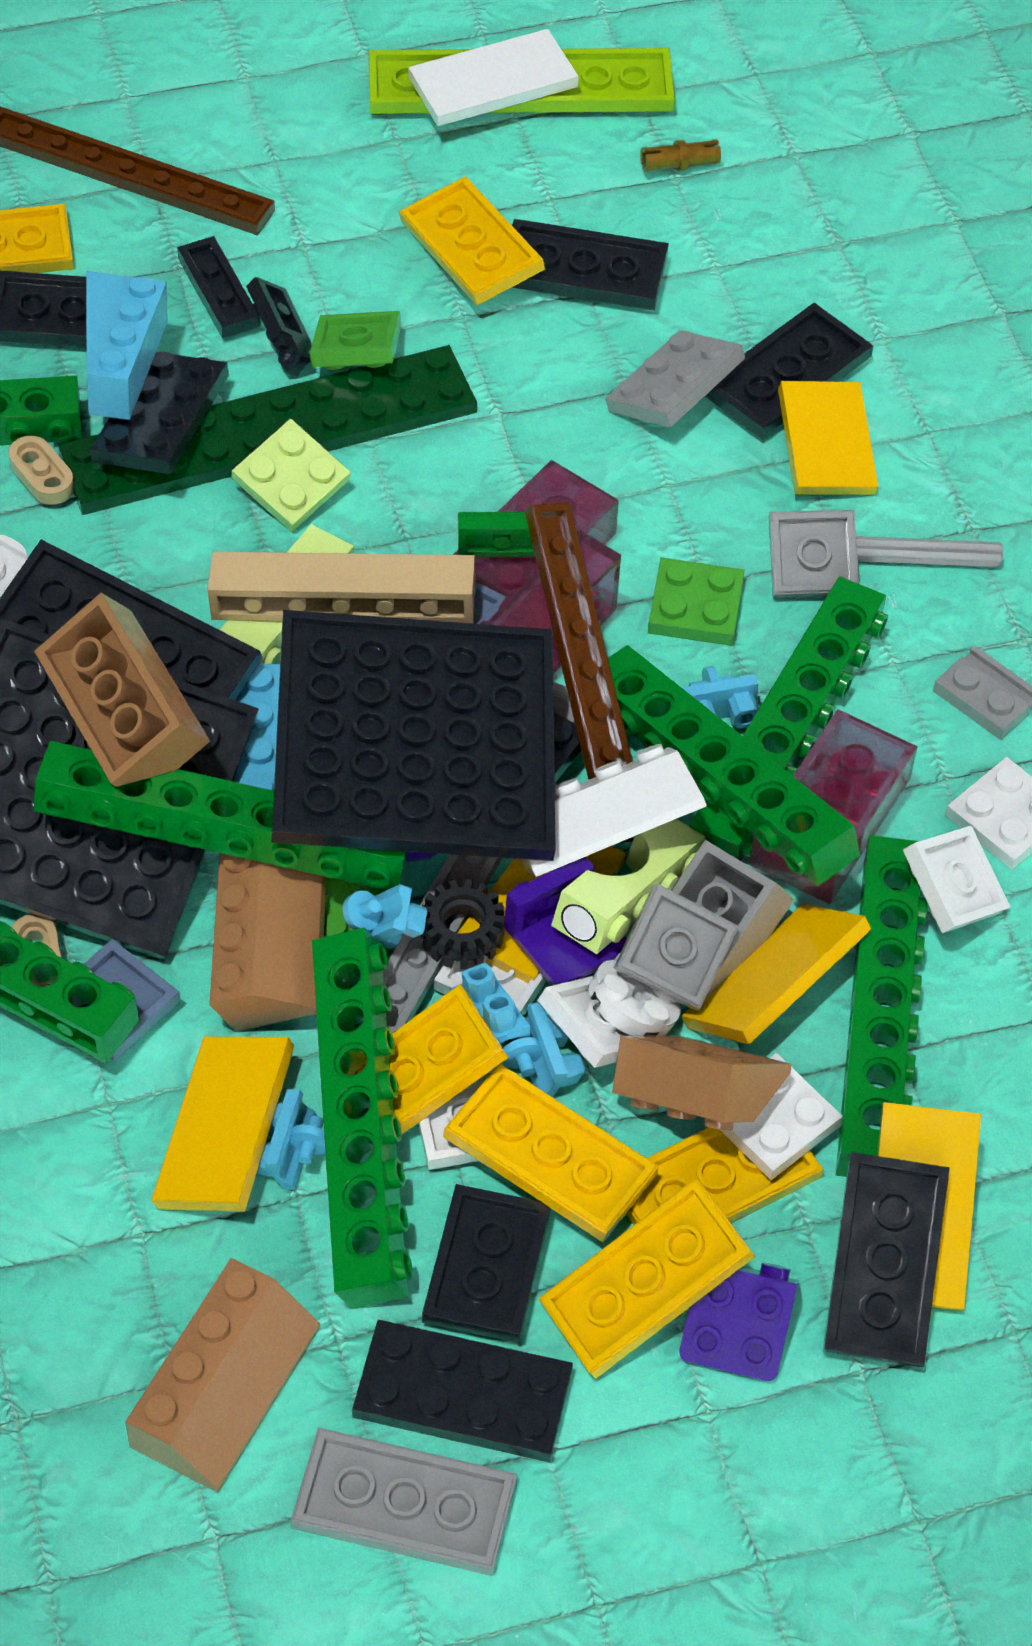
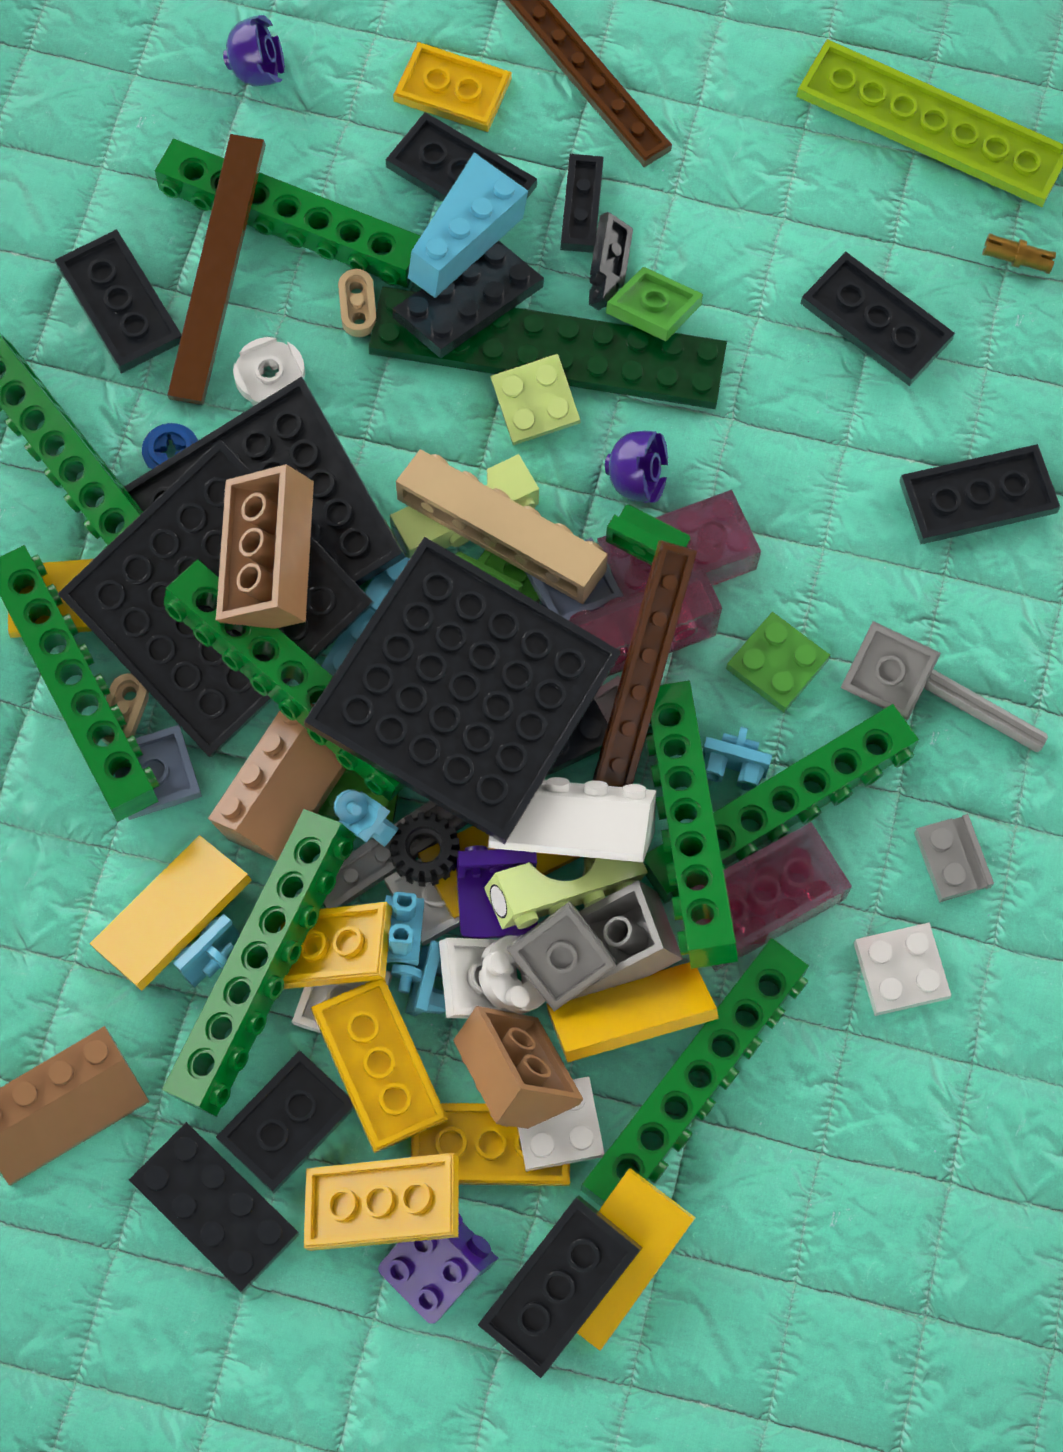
camera: 30 degrees right, 15 degrees up
light grey tile [290,1427,517,1576] -> none
yellow tile [399,176,545,306] -> none
white tile [408,29,579,126] -> none
light grey plate [605,330,745,428] -> none
yellow tile [778,381,878,495] -> none
white plate [903,826,1010,933] -> none
none -> dark purple cylinder [605,430,668,503]

